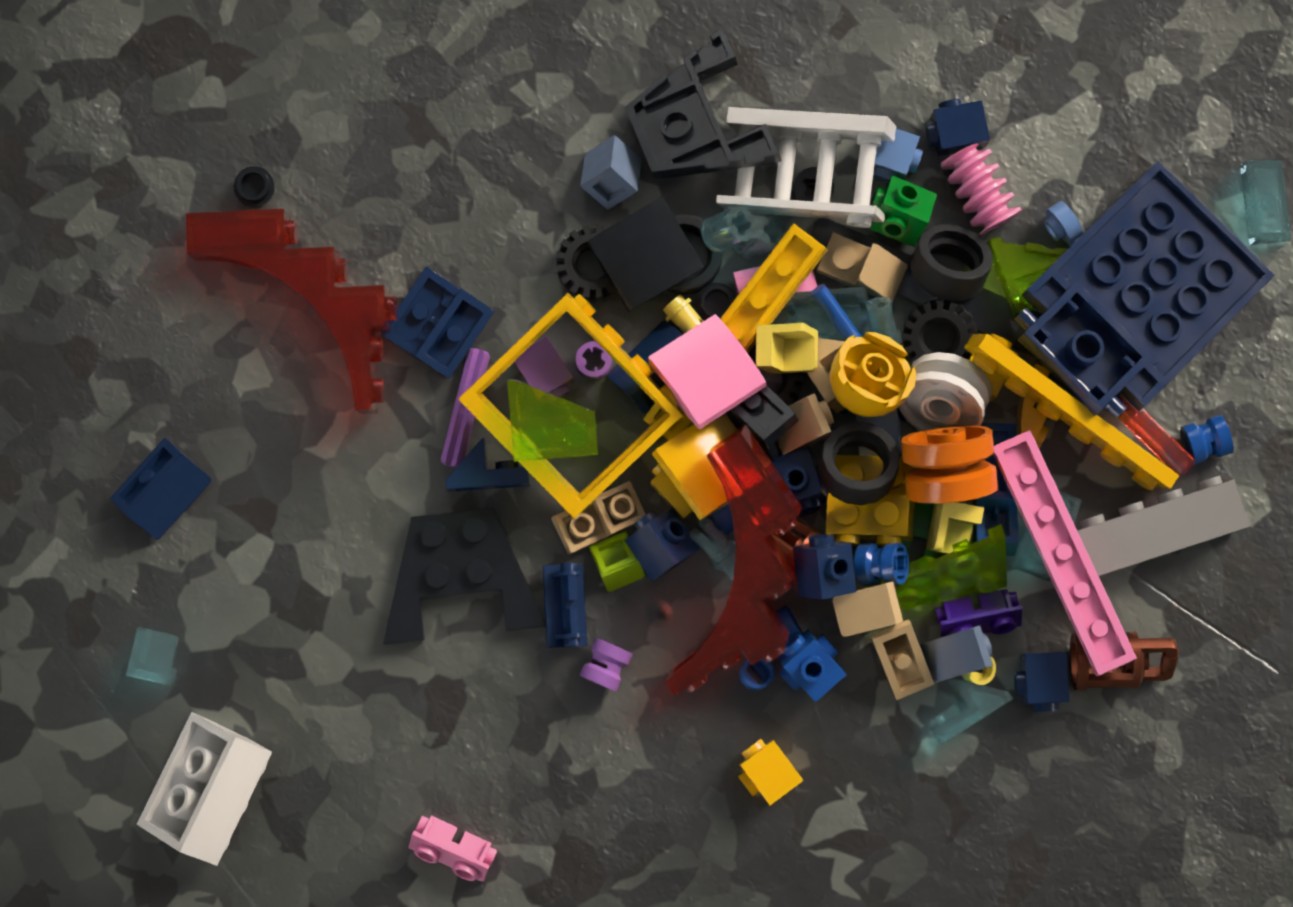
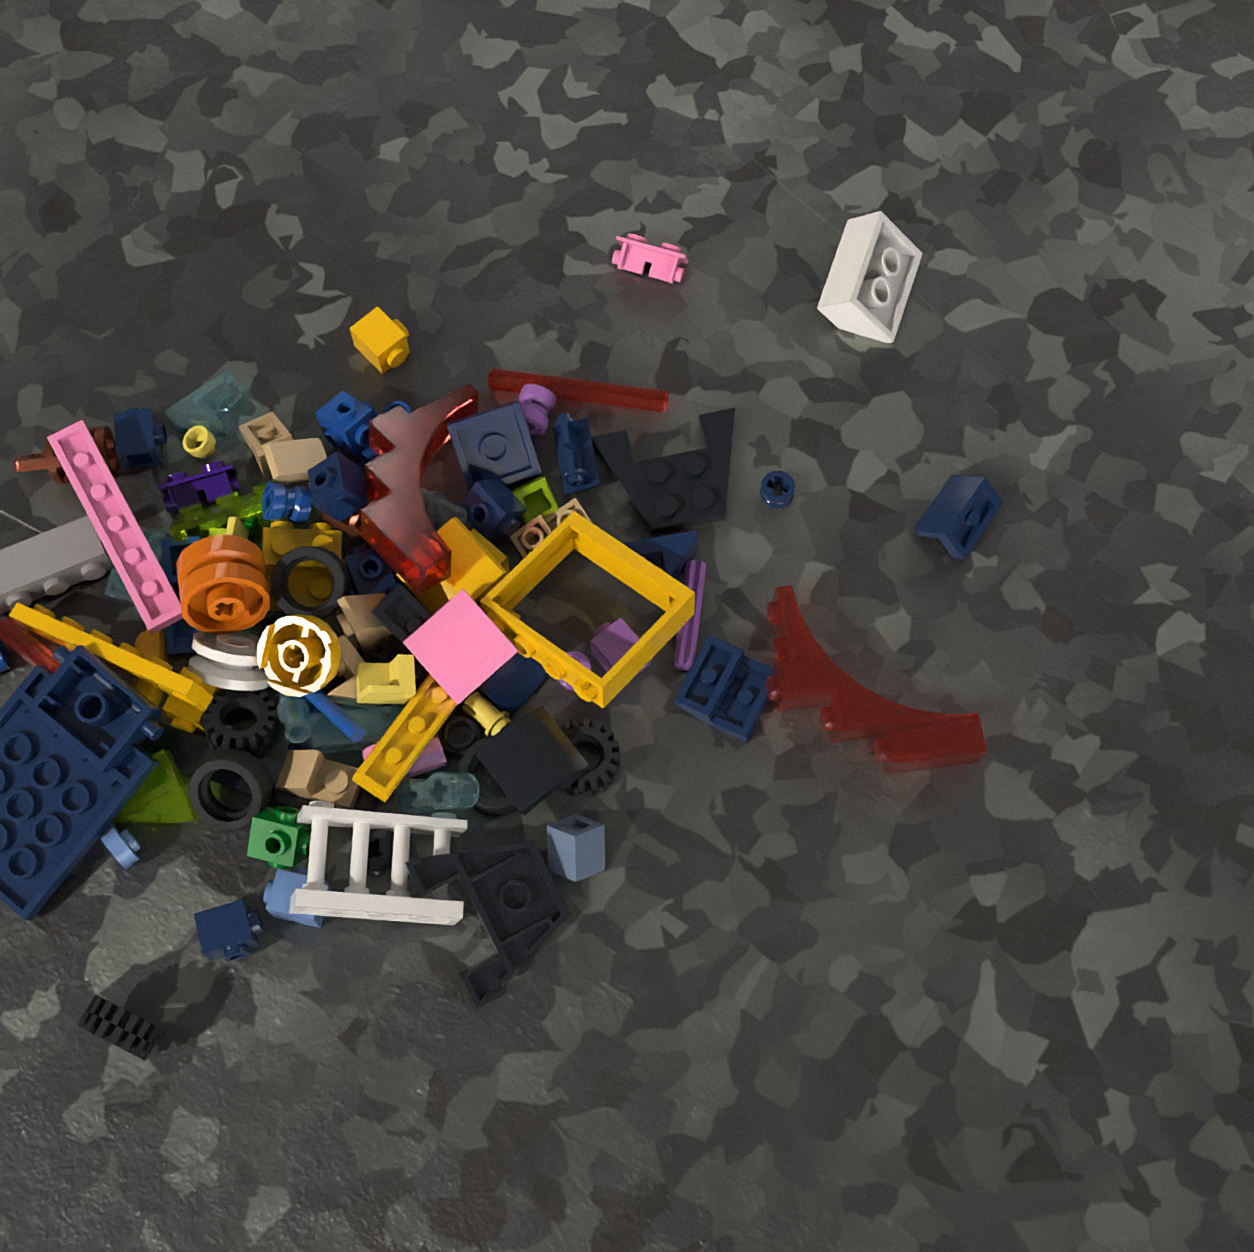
camera: 175 degrees right, 15 degrees down
clear light blue panel [126,627,179,685] -> none
black plate [234,166,275,207] -> none
clear neon green wing [507,379,598,461] -> none
sand blue slope [921,625,993,683] -> none
bright pink piece [940,143,1022,236] -> none
none -> black tyre [77,994,163,1061]
none -> dark blue plate [446,400,542,492]
none -> clear red axle [488,368,669,412]
none -> dark blue bush [760,471,795,509]

